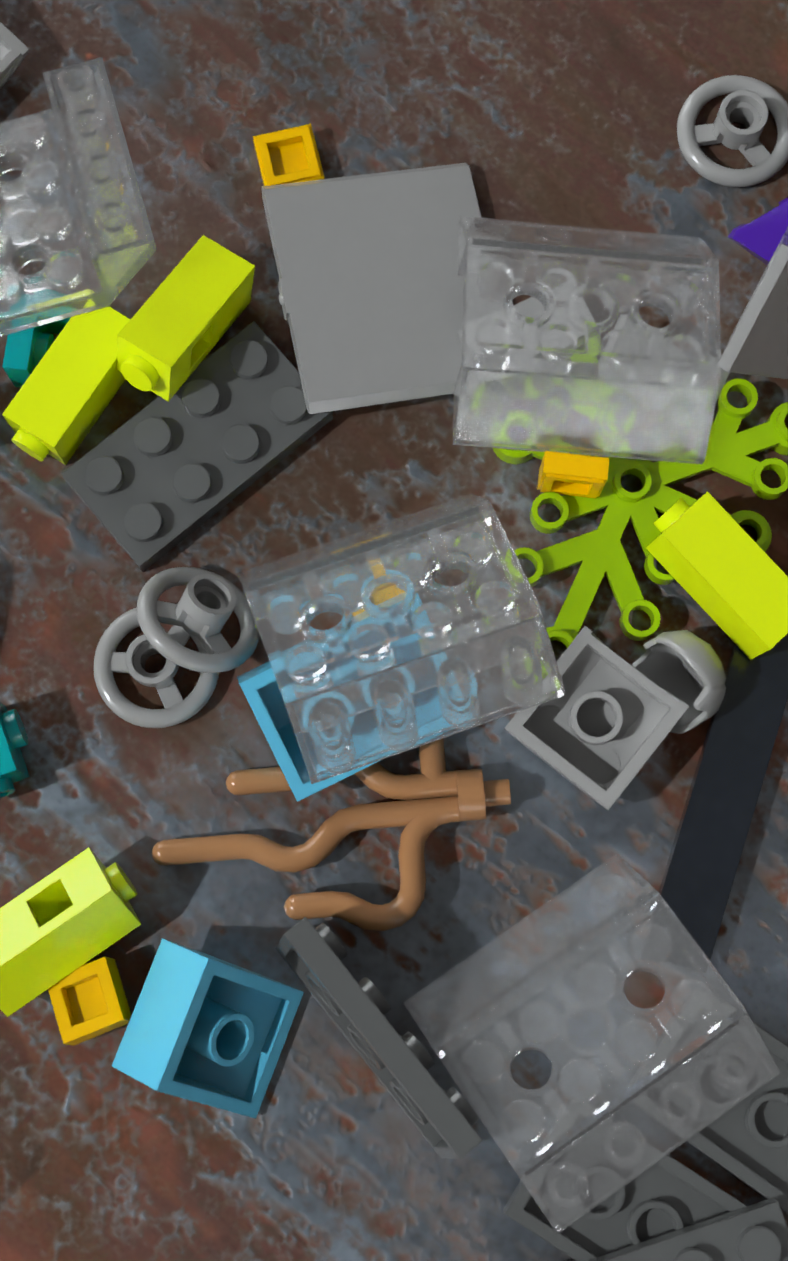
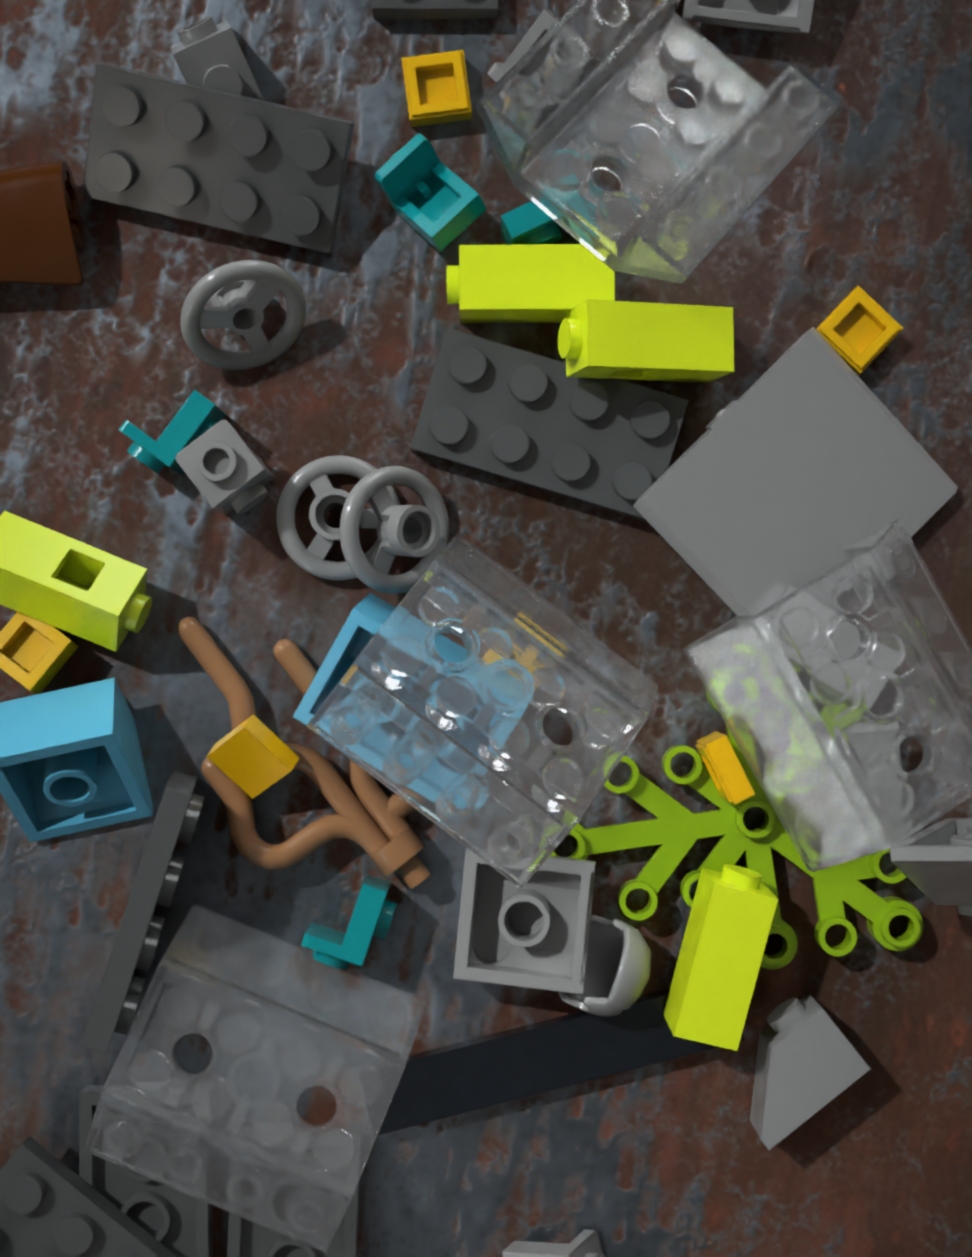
camera: 55 degrees right, 10 degrees up
none -> light grey bracket [176,420,275,515]
none -> yellow tile [206,714,300,799]
none -> teal bracket [301,874,397,969]

